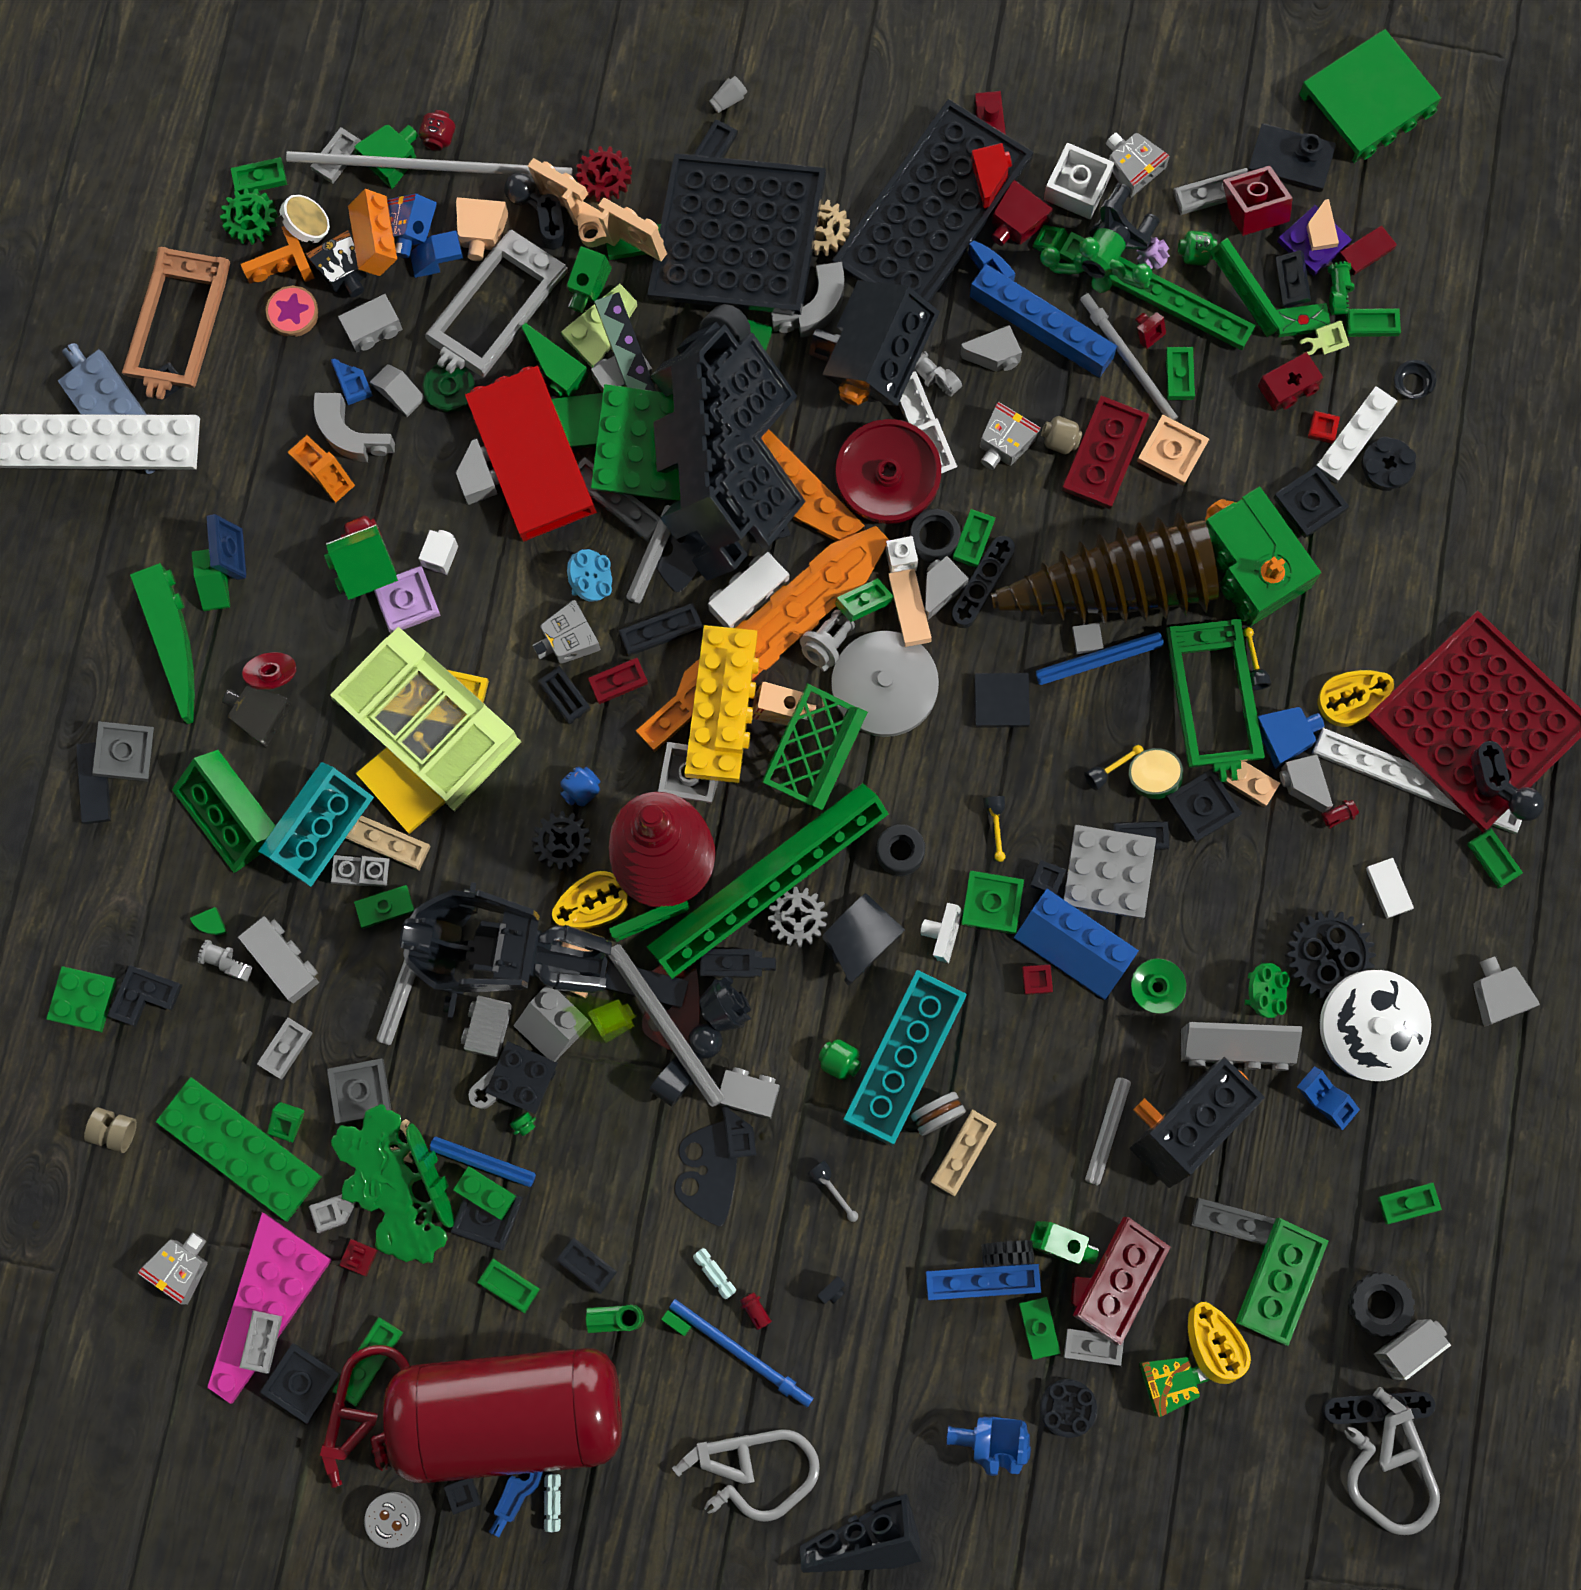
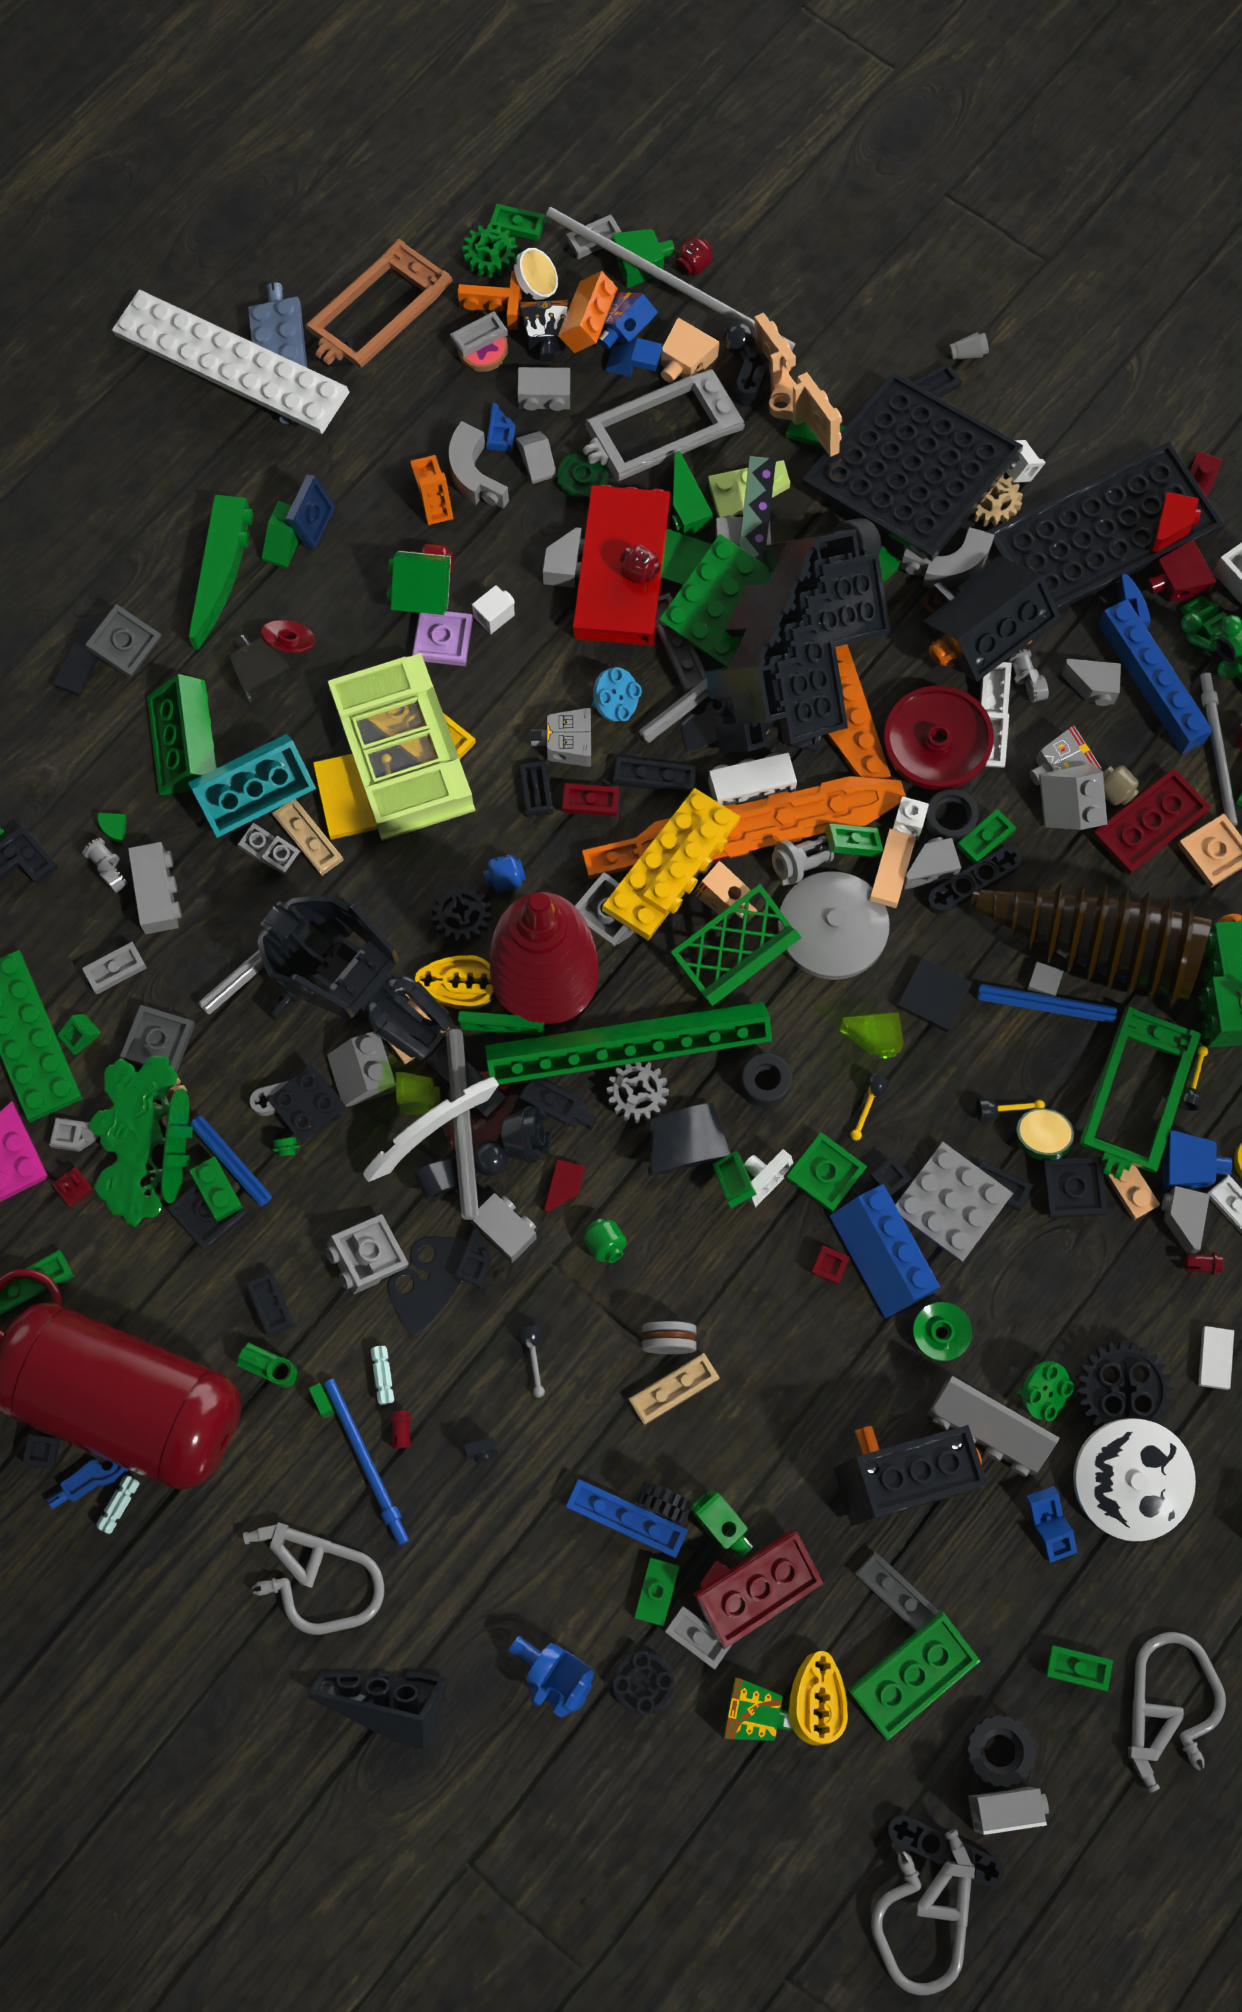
camera: 25 degrees right, 5 degrees down
green plate [354,885,415,929] -> none
light grey brick [461,996,512,1059] -> none
green tile [477,1259,540,1313] -> none
green torso [567,246,612,313] -> none
dark red gear [576,146,632,202] -> none
teal brick [843,970,967,1147] -> none
light grey axle [1085,1077,1131,1185] -> none
none -> light grey plate [326,1214,409,1295]
none -> white tile [363,1077,499,1182]
none -> light grey tile [450,311,508,358]
none -> dark red tile [544,1160,585,1213]
none -> dark red head [620,544,661,585]
none -> green tile [712,1151,757,1208]
none -> clear neon green slope [840,1012,904,1058]
none -> white brick [1006,440,1045,482]
none -> light grey slope [1039,763,1107,830]
none -> light grey piece [1128,1632,1226,1793]

